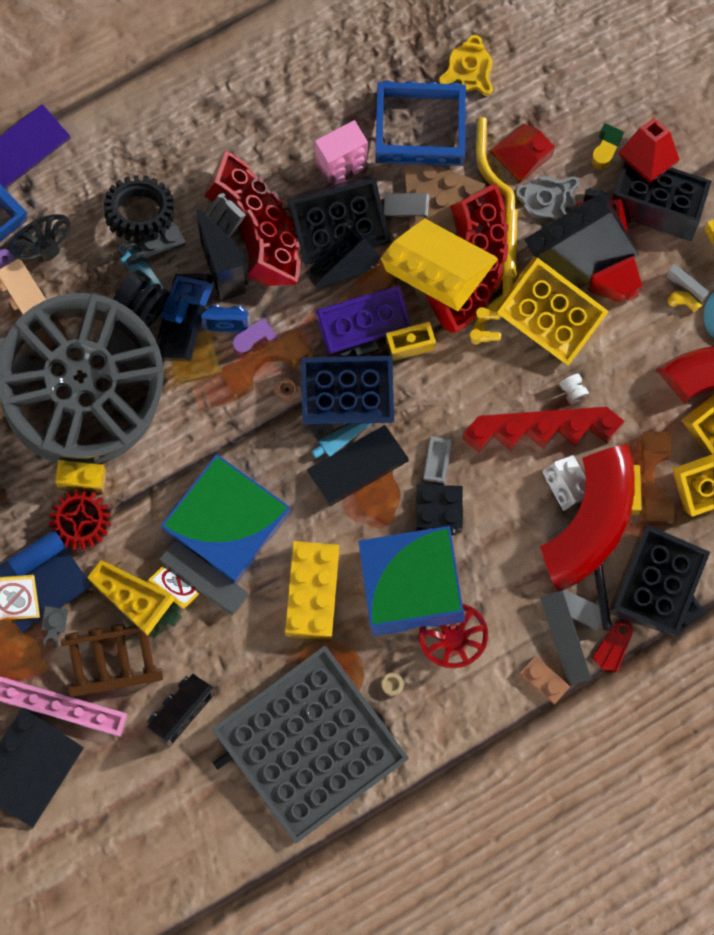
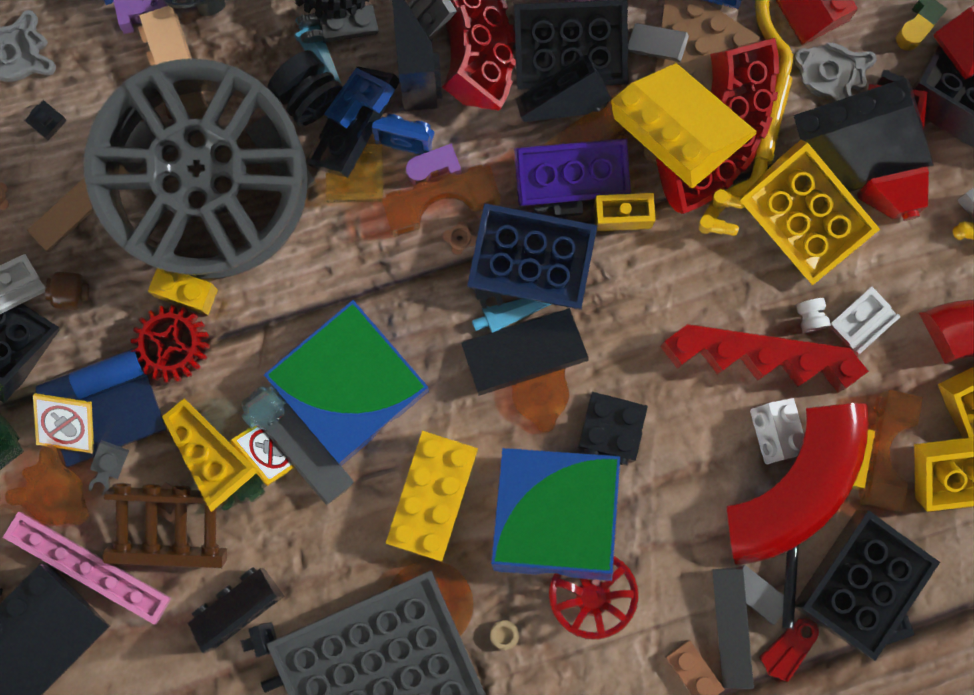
camera: 15 degrees right, 5 degrees up
light grey tile [422,436,452,485] -> none
none -> clear light blue head [241,386,286,430]
none -> black tile [241,622,277,658]
none -> white plate [830,287,900,356]

